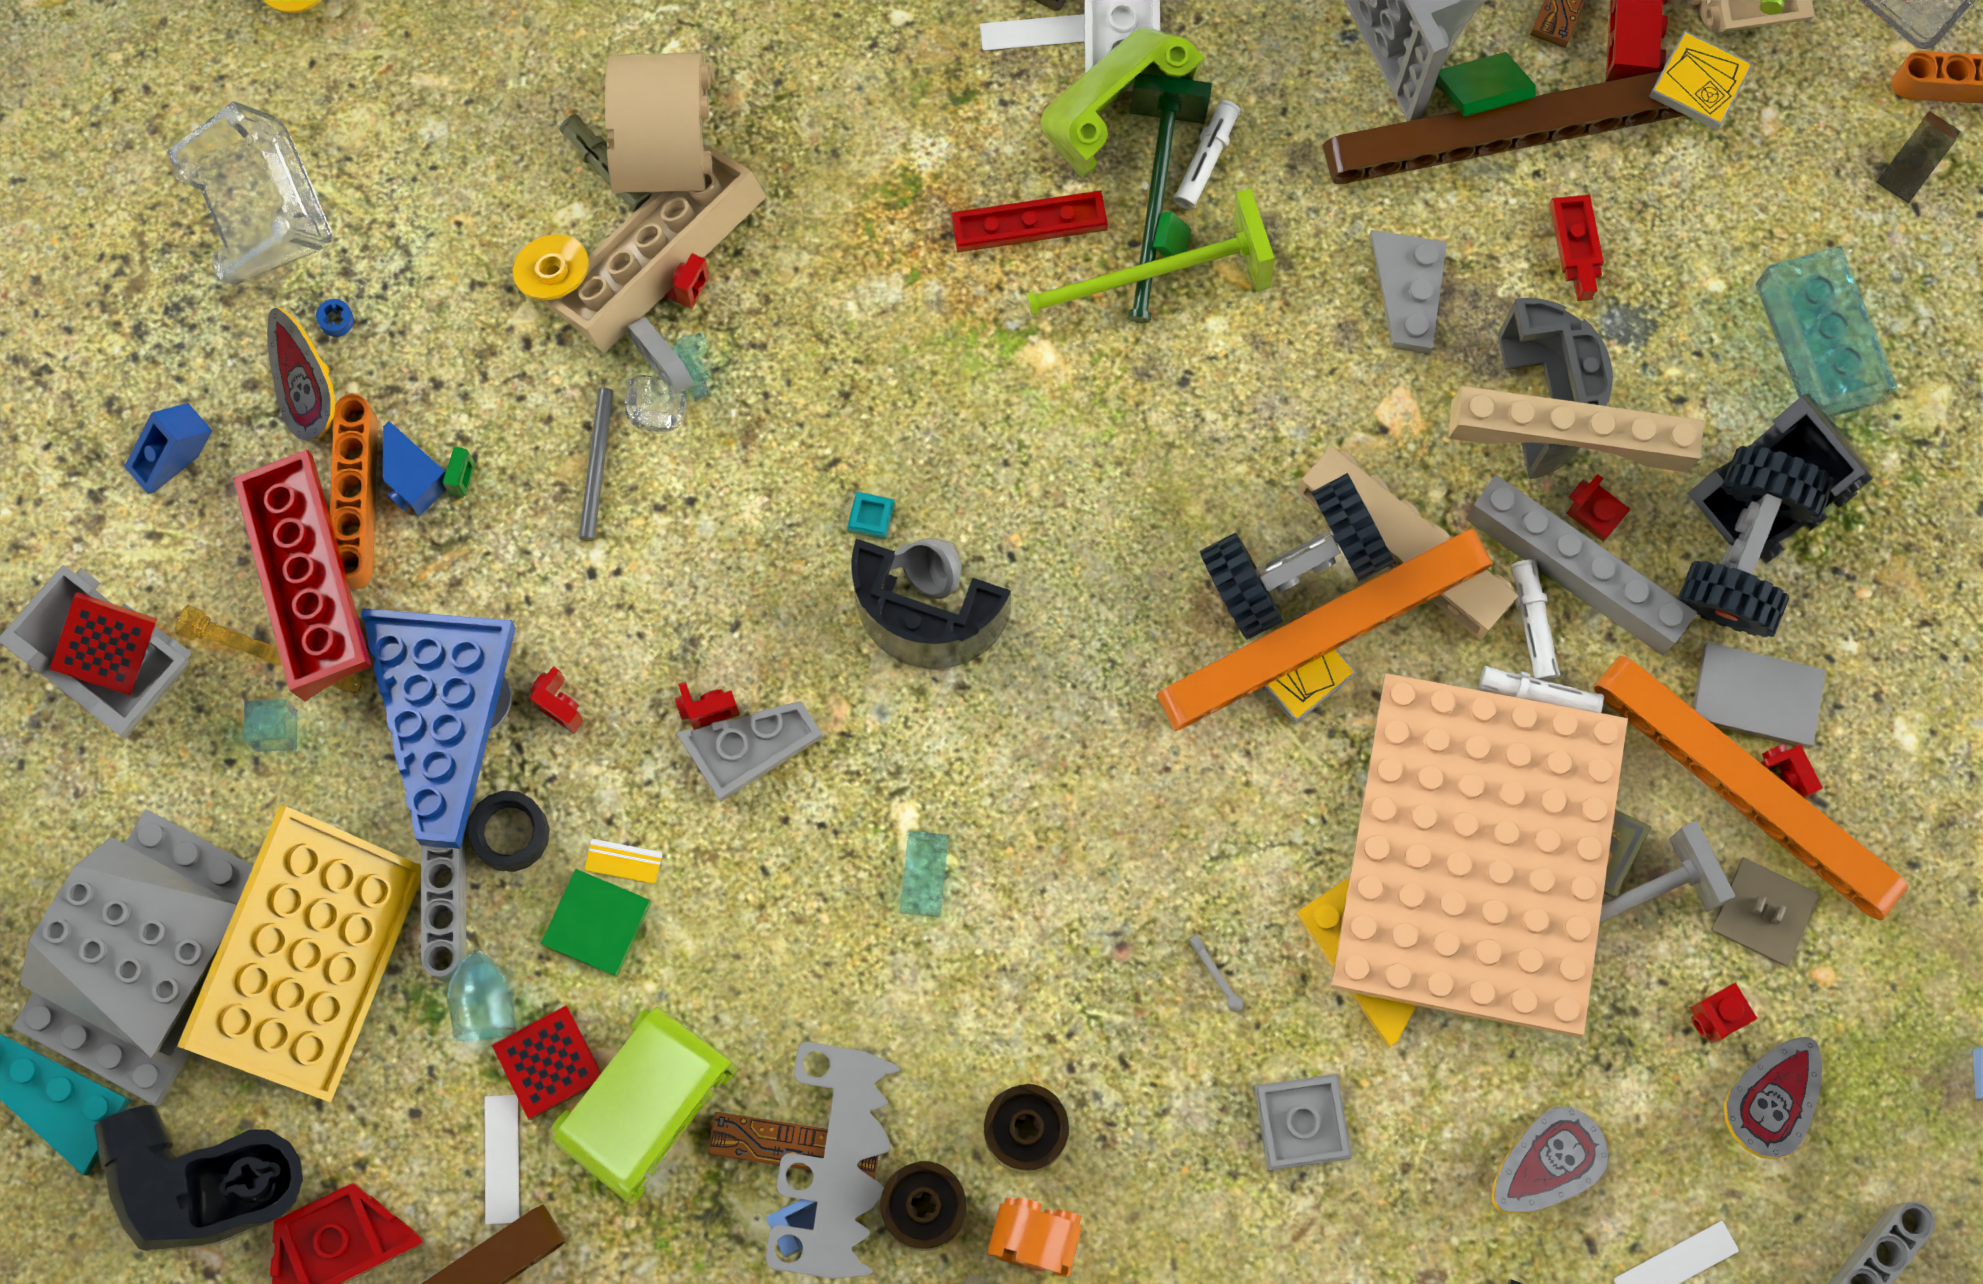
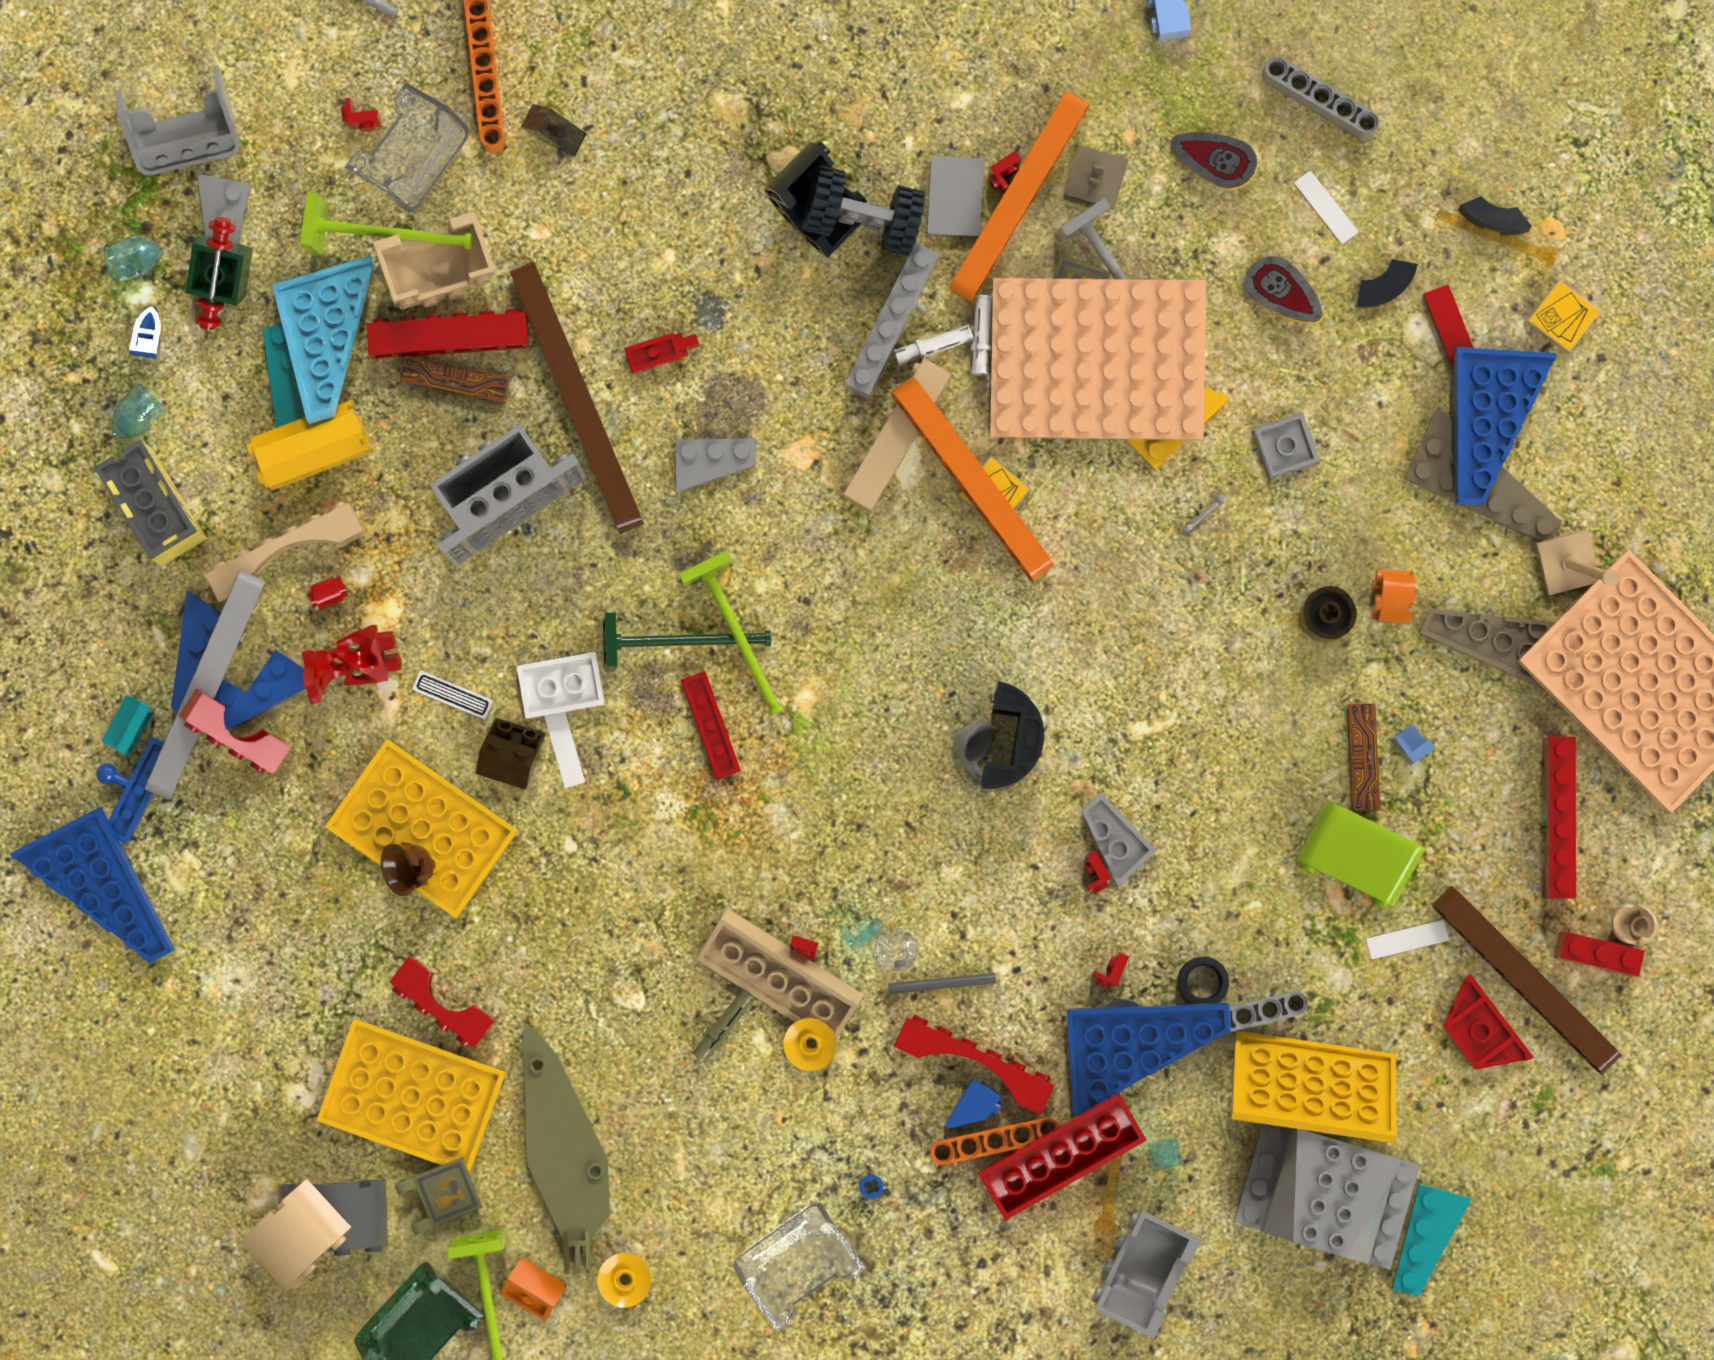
camera: 100 degrees left, 10 degrees up
red tile [50,592,157,696] -> none
black piece [94,1105,303,1253] -> none
blue slope [124,403,212,494] -> none
shield [267,308,335,441] -> none
green tile [443,446,475,498] -> none
clear light blue helmet [447,950,517,1042] -> none
red tile [491,1005,602,1121] -> none
green tile [540,868,652,977] -> none
yellow sticker [584,839,662,884] -> none
tan cylinder [605,53,714,193] -> none
light grey beam [627,317,693,395] -> none
light grey piece [766,1042,901,1279] -> none
teal tile [847,491,895,540] -> none
dark brown brick [880,1161,967,1251] -> none
clear light blue tile [900,831,949,918] -> none
lime windscreen [1041,27,1204,179] -> none
green tile [1153,211,1192,258] -> none
white pin [1173,100,1241,210] -> none
black plate [1200,473,1395,640] -> none
green tile [1436,52,1536,116] -> none
tan arch [1448,386,1704,472] -> none
dark grey cylinder [1497,298,1613,479] -> none
red bracket [1566,474,1631,543] -> none
yellow tile [1649,30,1753,131] -> none
red bracket [1689,982,1758,1044] -> none
clear light blue brick [1755,246,1897,418] -> none
none -> red arch [893,1014,1055,1114]

